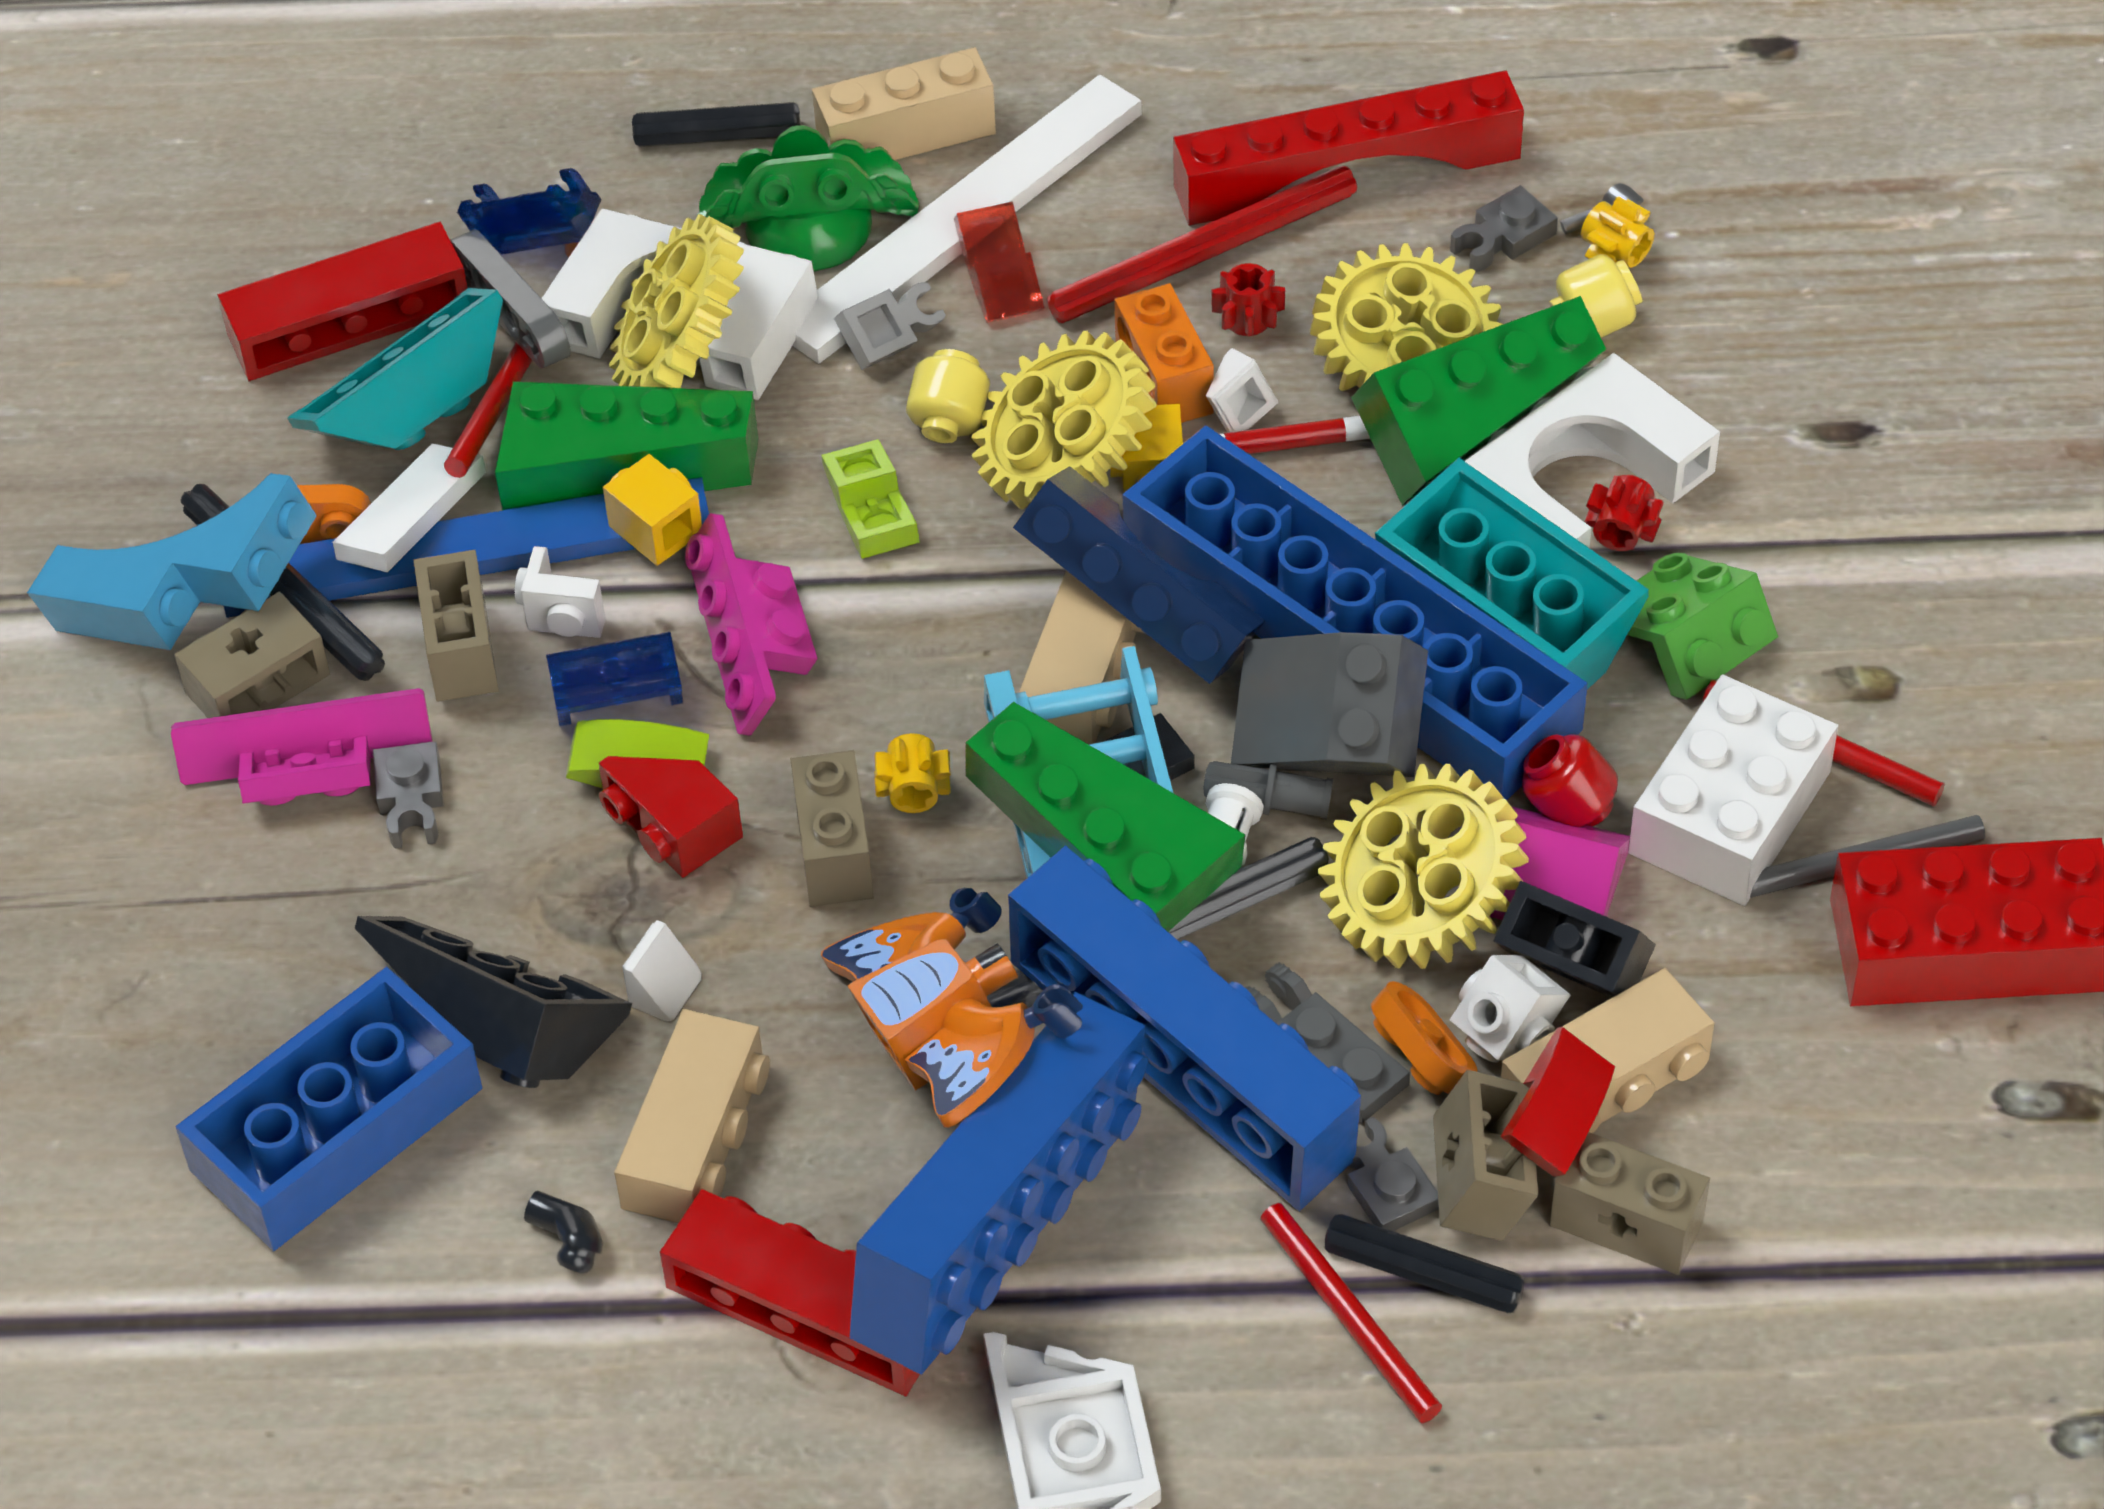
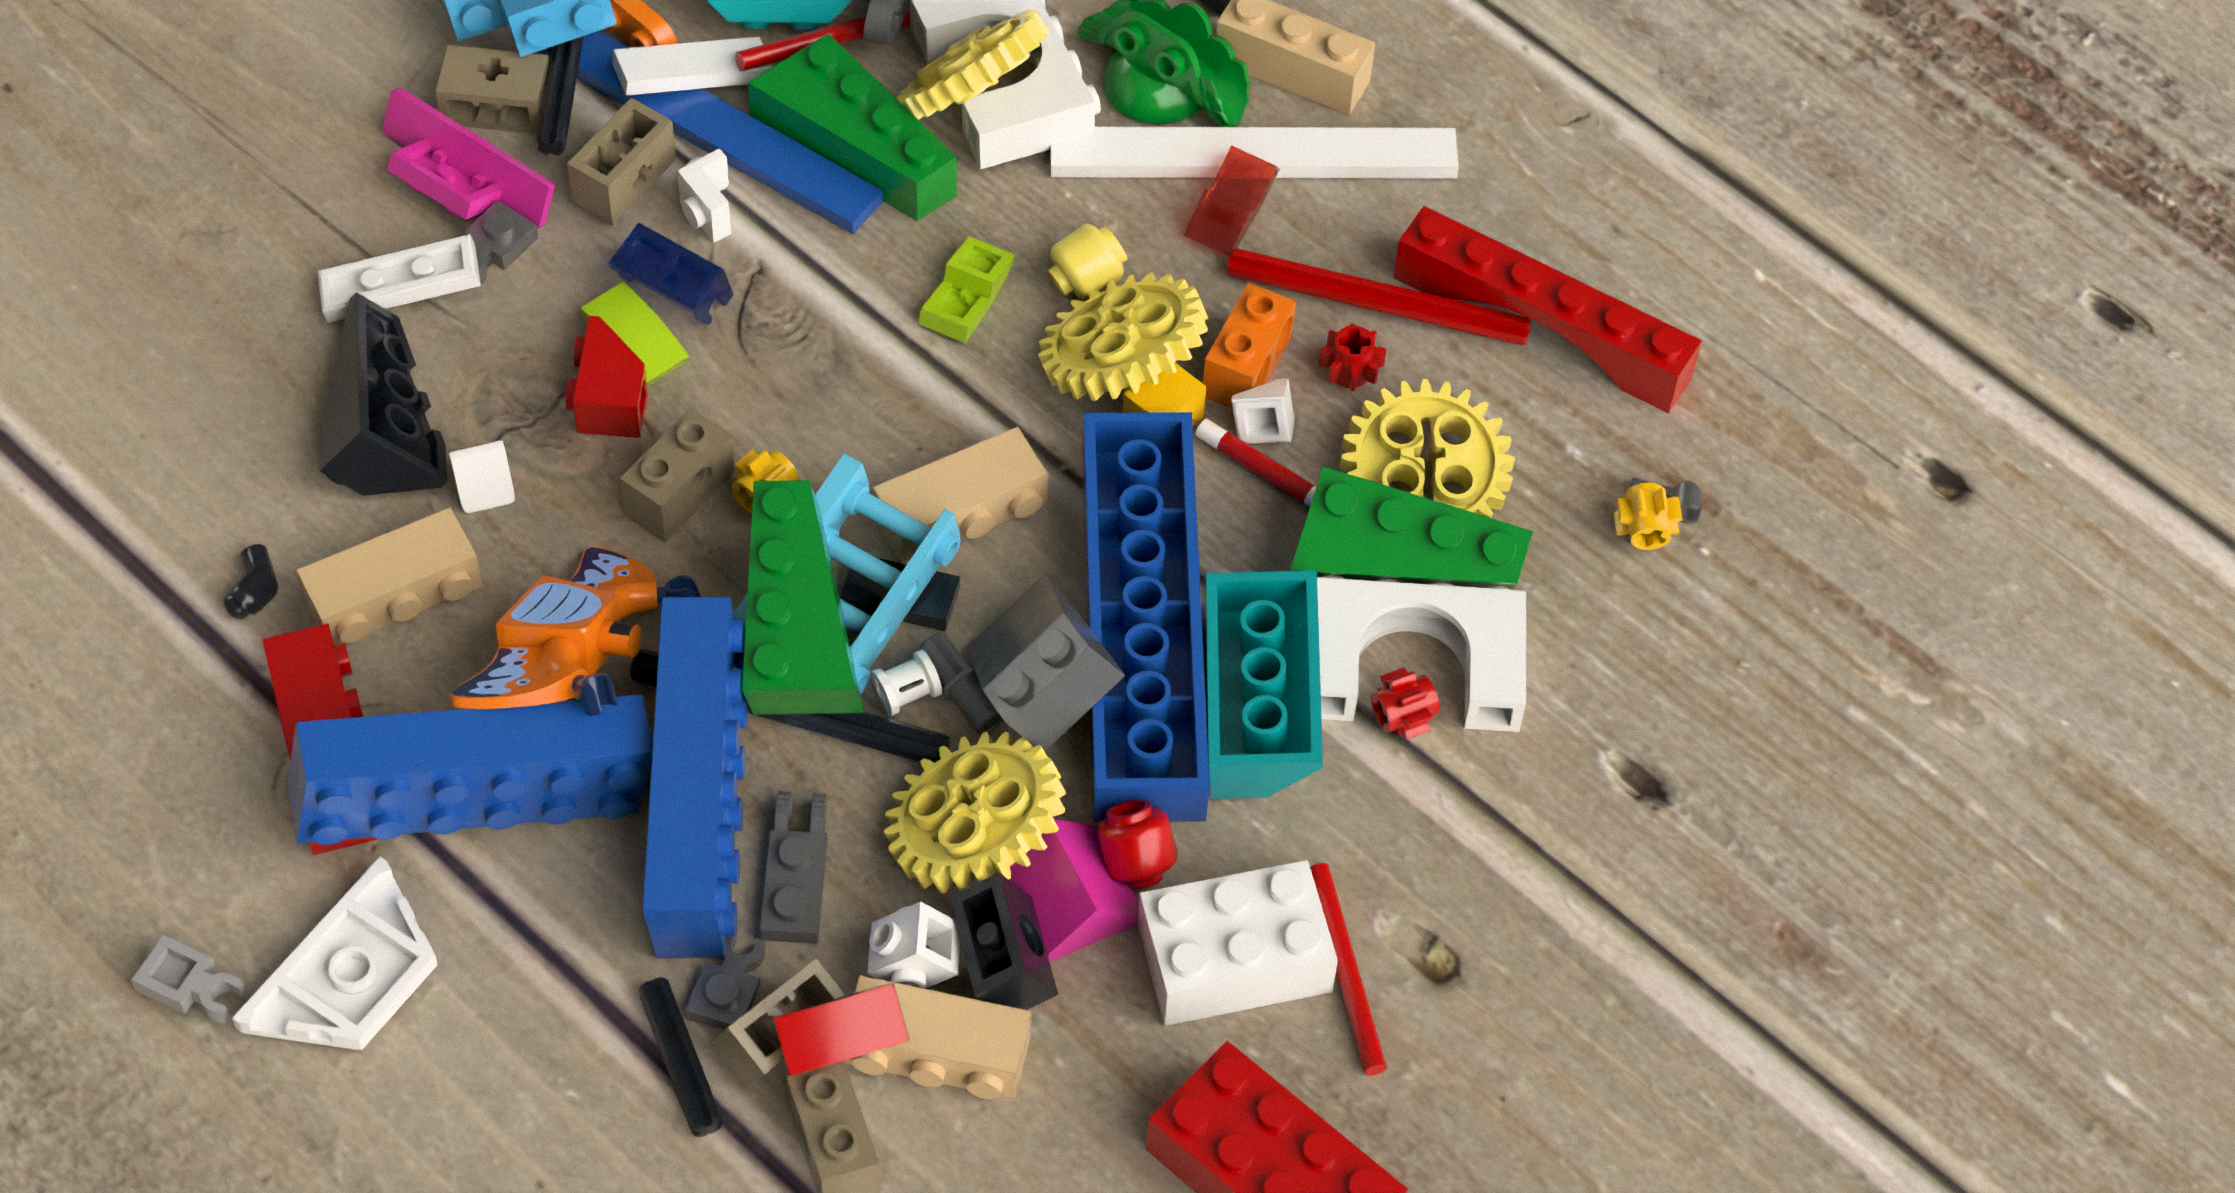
camera: 40 degrees right, 5 degrees up
blue brick [175,966,483,1252] -> none
yellow brick [603,454,702,566] -> none
dark pink bracket [685,513,818,736] -> none
light grey plate [834,282,946,370] -> none
dark blue arch [1013,466,1265,684] -> none
red bar [1260,1203,1442,1423] -> none
orange plate [1371,981,1478,1095] -> none
flat silver plate [1450,185,1558,272] -> none
light yellow head [1549,254,1643,338] -> none
bright green bracket [1627,553,1778,700] -> none
dark grey bar [1750,815,1985,898] -> none
none -> white tile [318,234,481,323]

